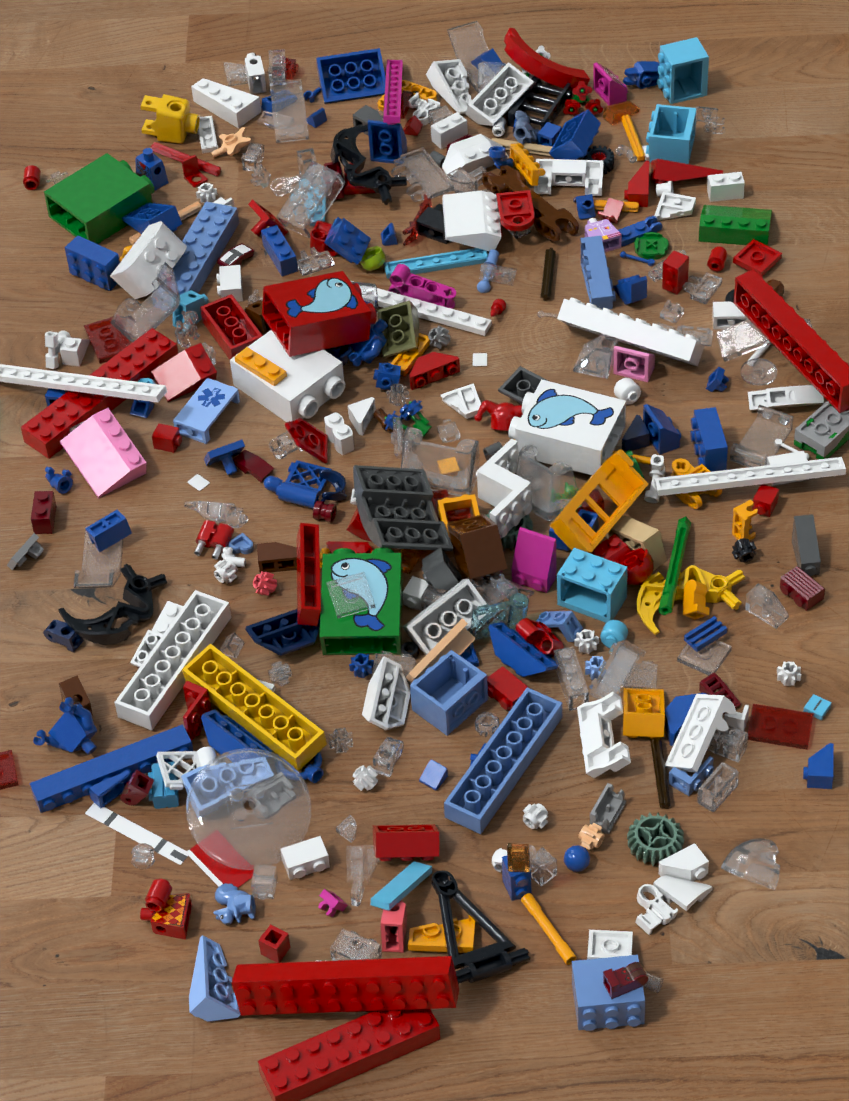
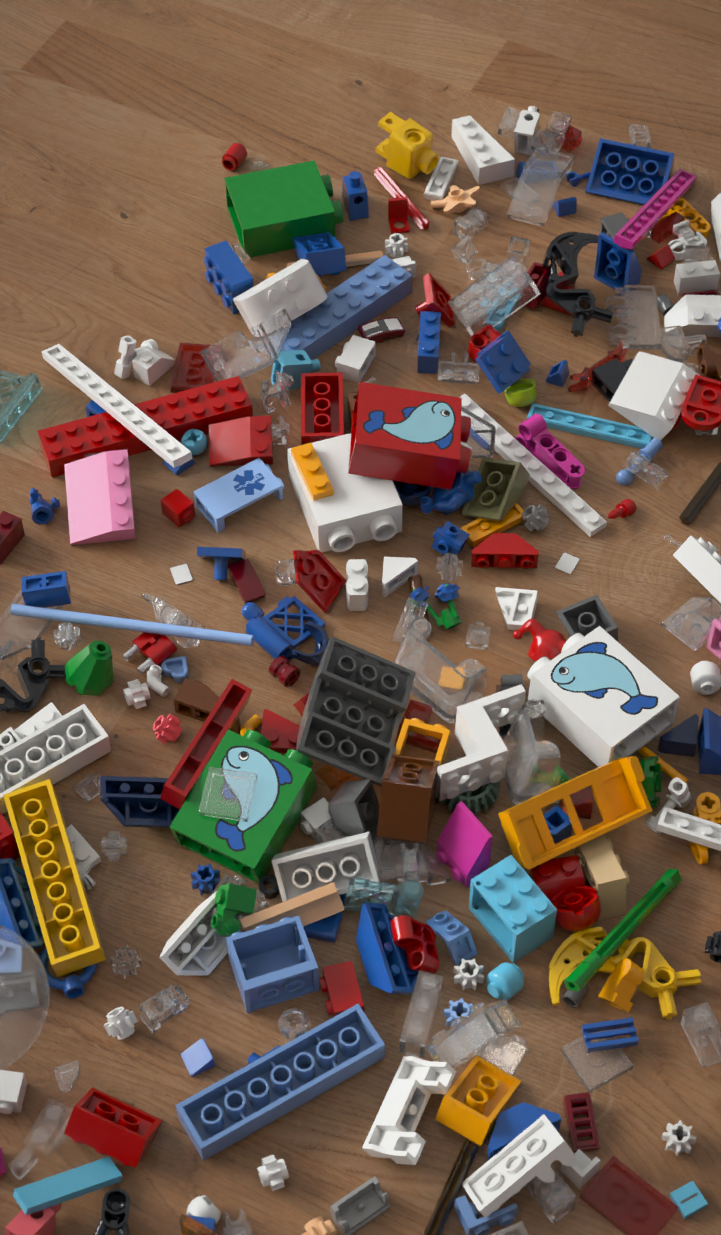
camera: 25 degrees right, 5 degrees up
none -> light blue piece [10,604,254,646]
none -> clear gear [53,622,82,650]
none -> green cone [65,640,114,696]
none -> green brick [211,883,257,937]
none -> dark grey hinge [562,984,589,1008]
none -> clear slope [628,125,651,148]

